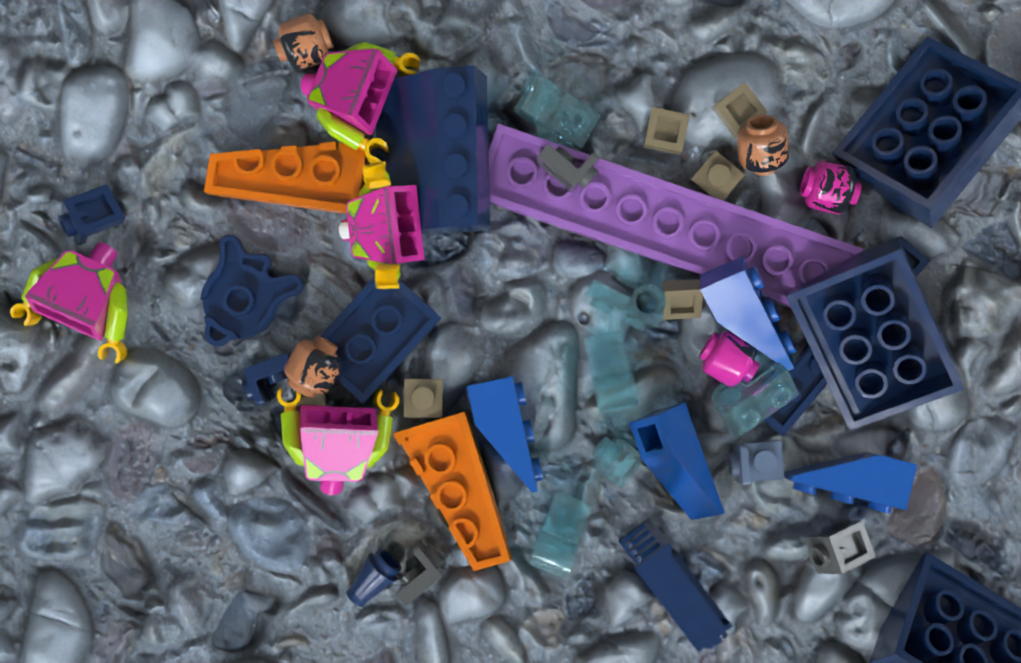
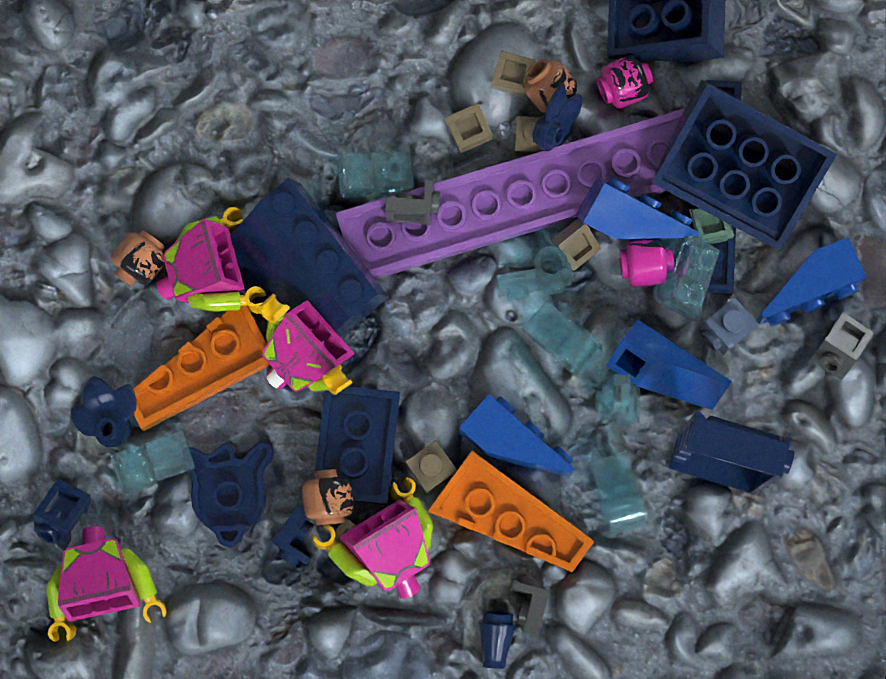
camera: 30 degrees left, 10 degrees down
none -> dark blue plate [71,376,137,447]
none -> clear light blue plate [110,431,195,493]
none -> dark blue plate [533,83,582,151]
none -> sand green tile [688,207,734,247]

